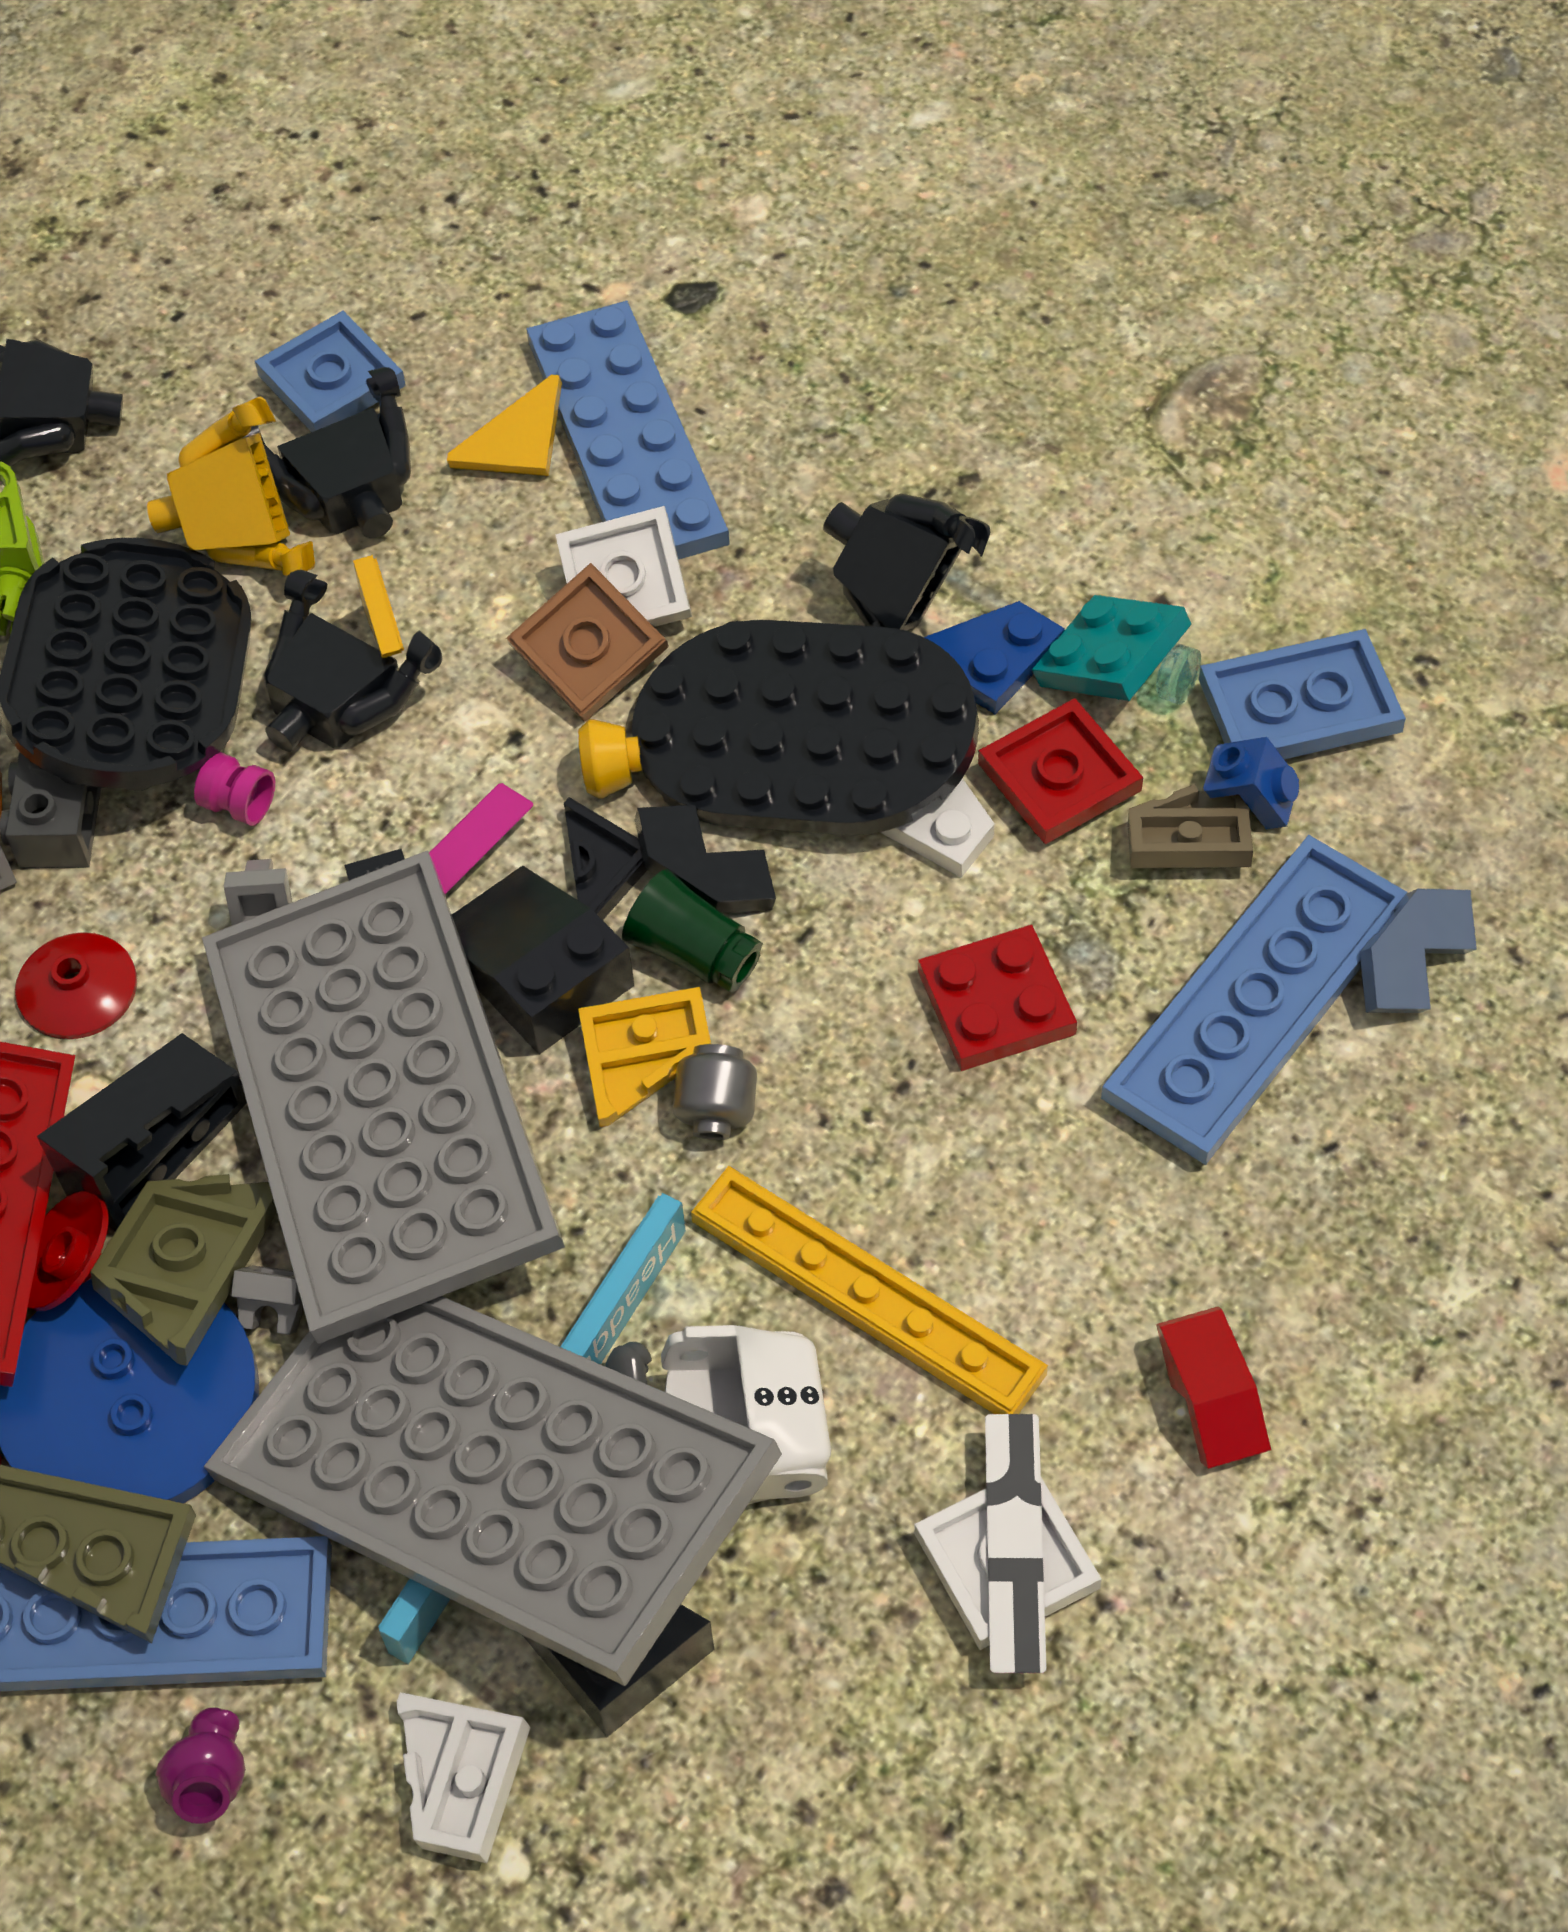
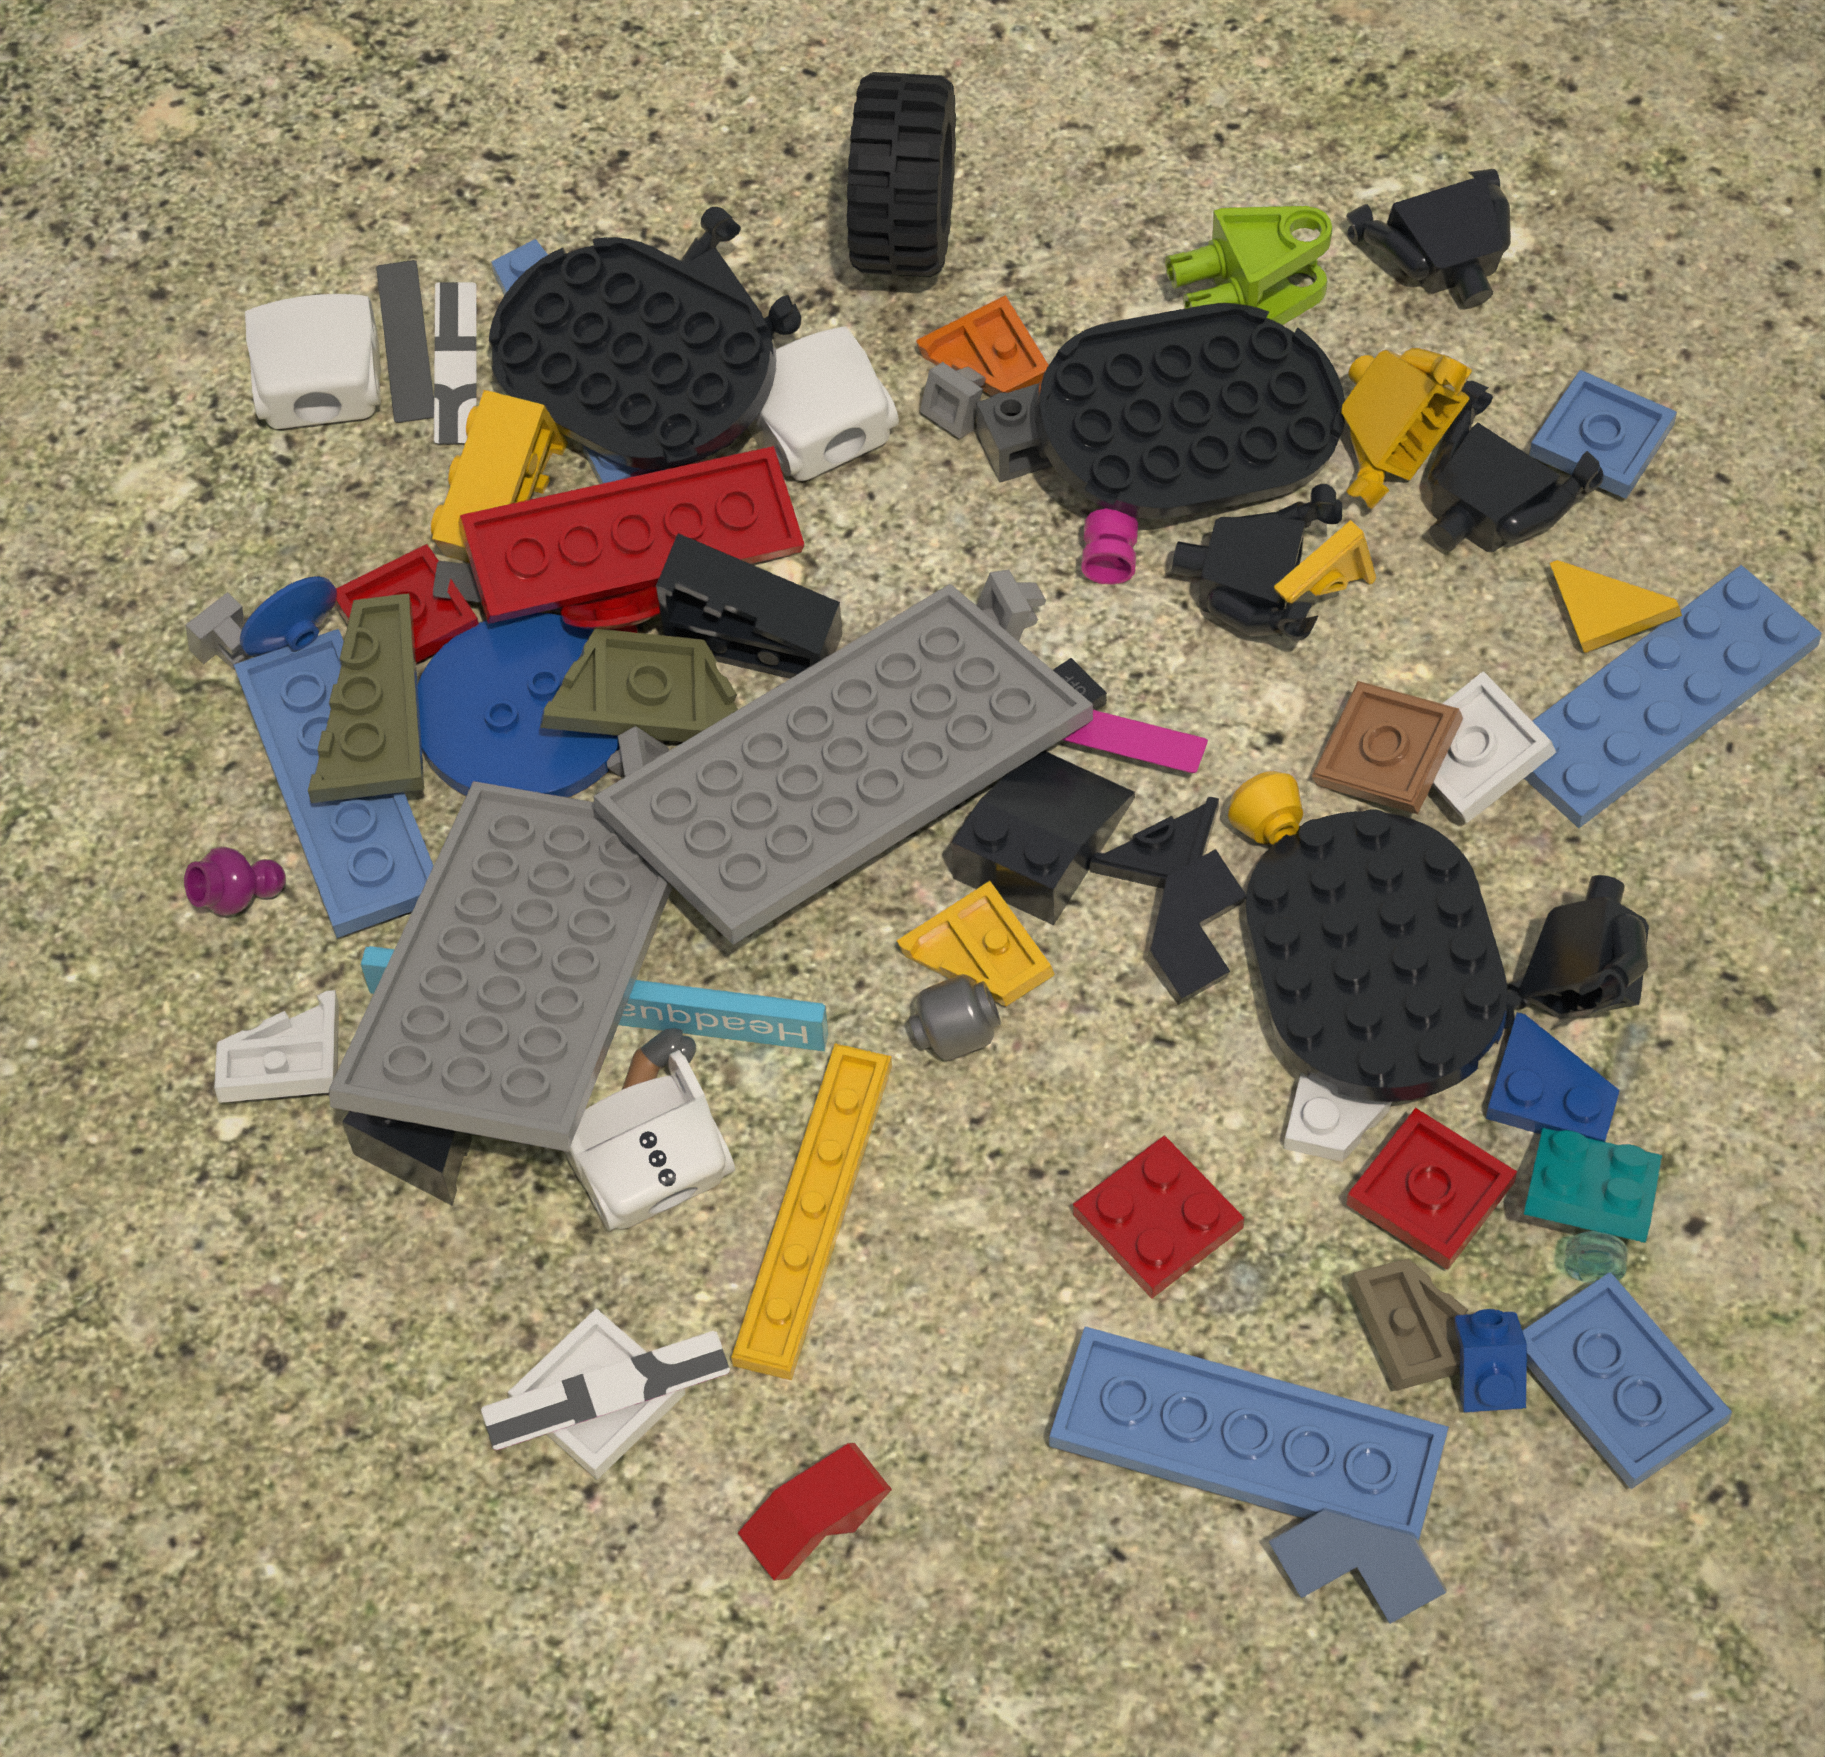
camera: 70 degrees right, 0 degrees up
red dish [15,933,137,1039] -> none
dark green plant [622,869,763,993] -> none

